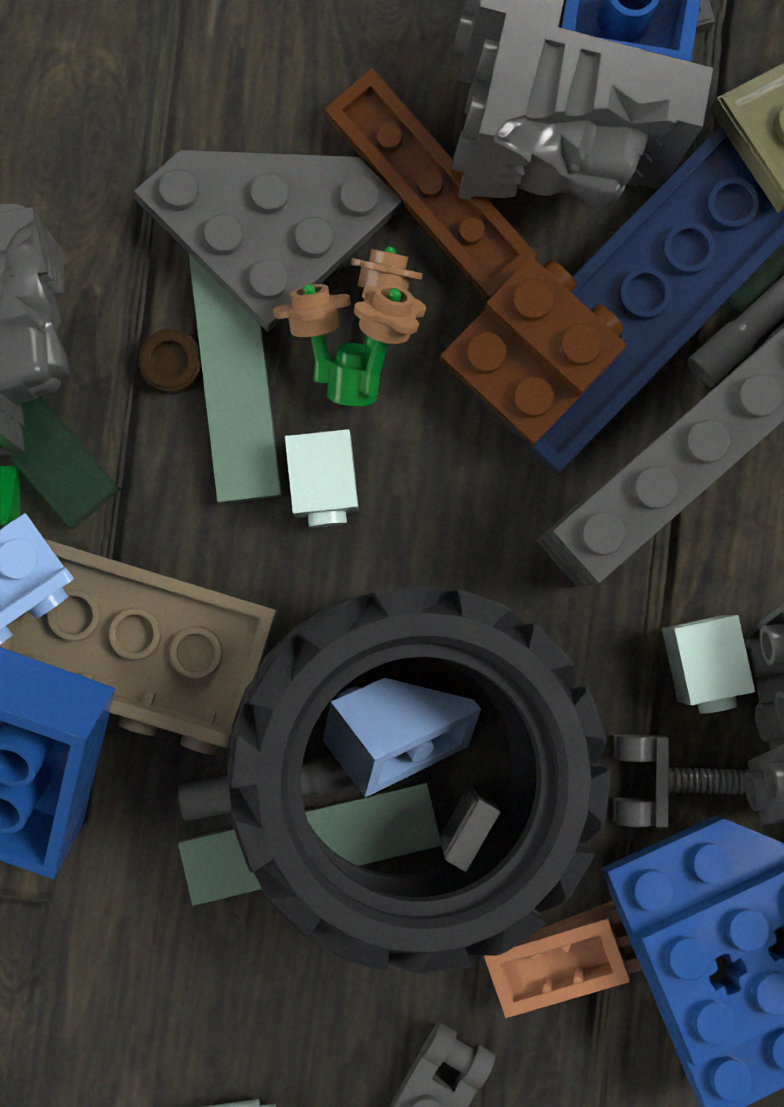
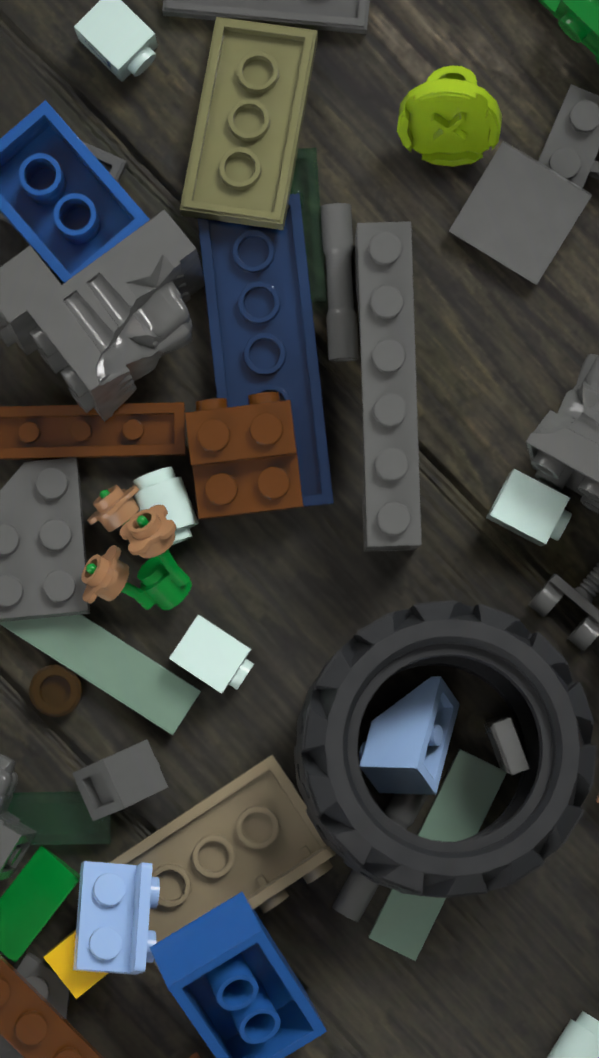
camera: 50 degrees left, 0 degrees up
none -> dark grey brick [72,740,168,821]
none -> light aqua brick [133,466,199,546]

